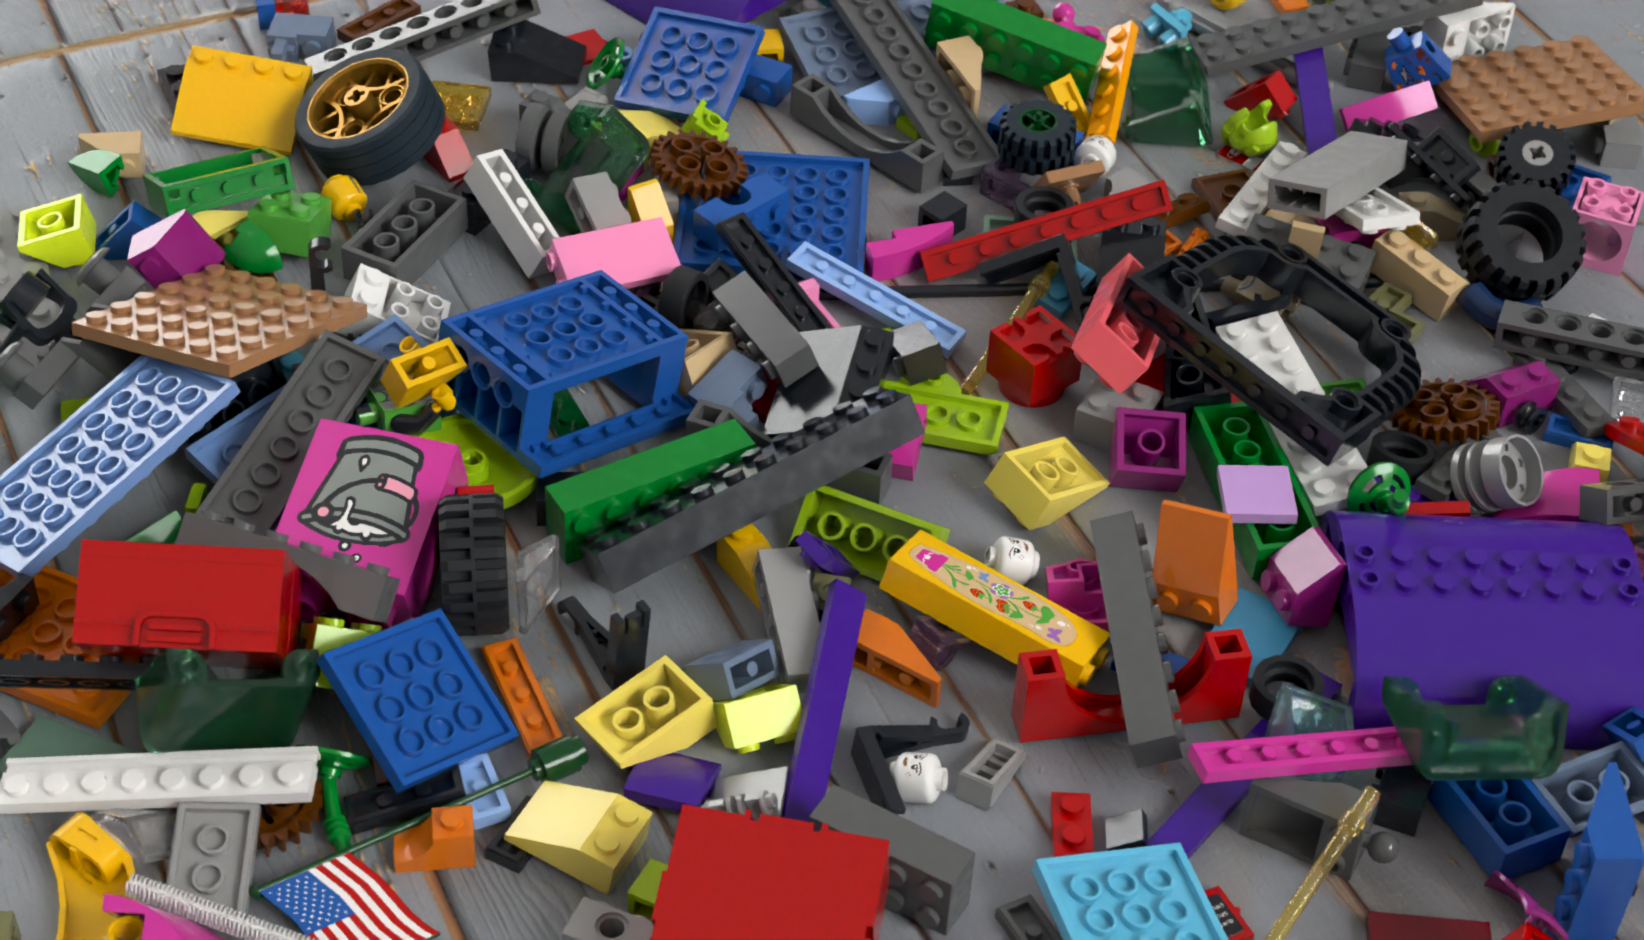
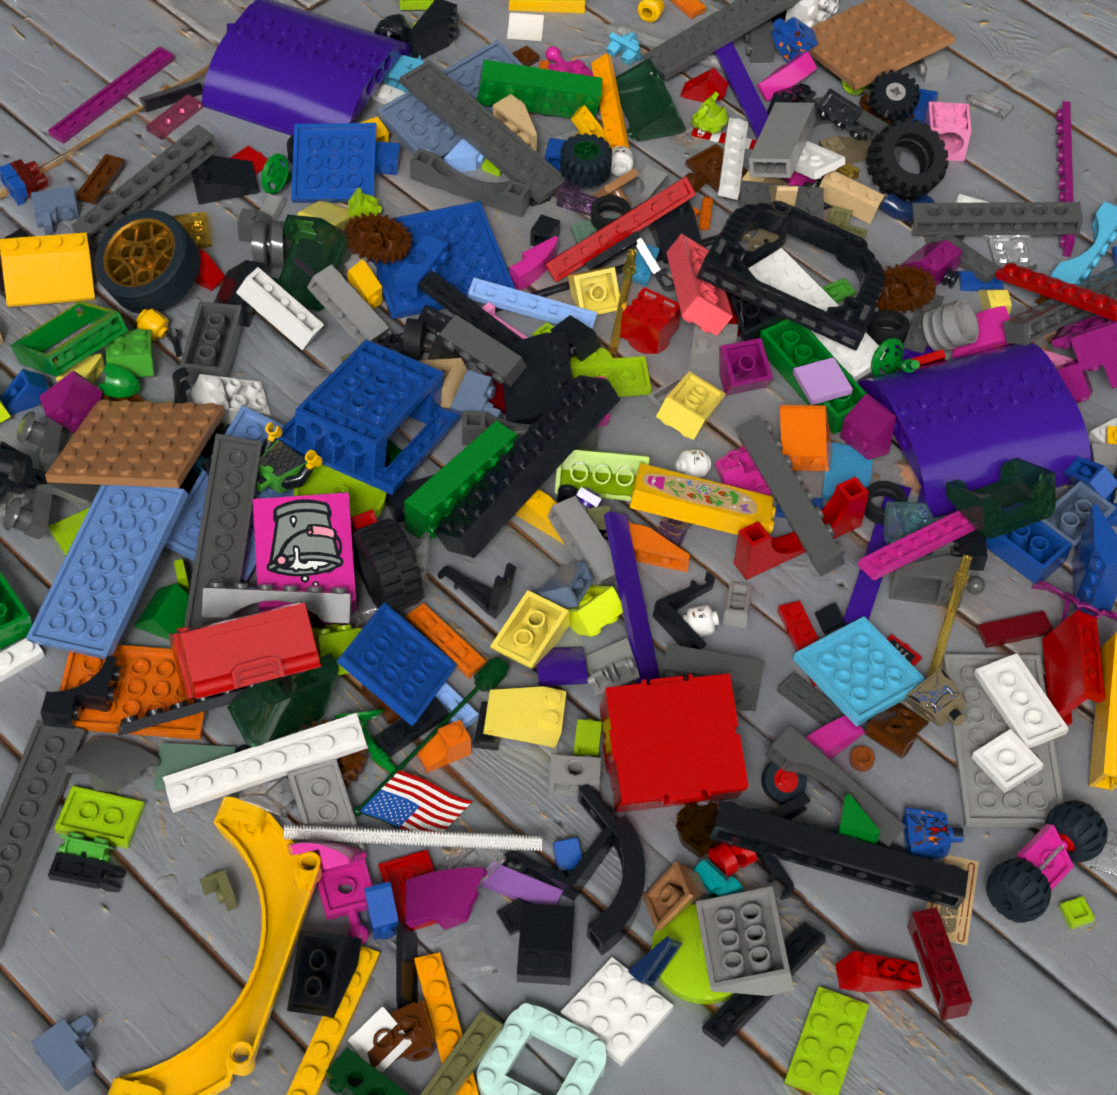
camera: 20 degrees left, 10 degrees up
yellow slope [380,337,467,409] -> none
bright pink panel [546,217,681,289] -> none
none -> light yellow slope [568,266,622,315]

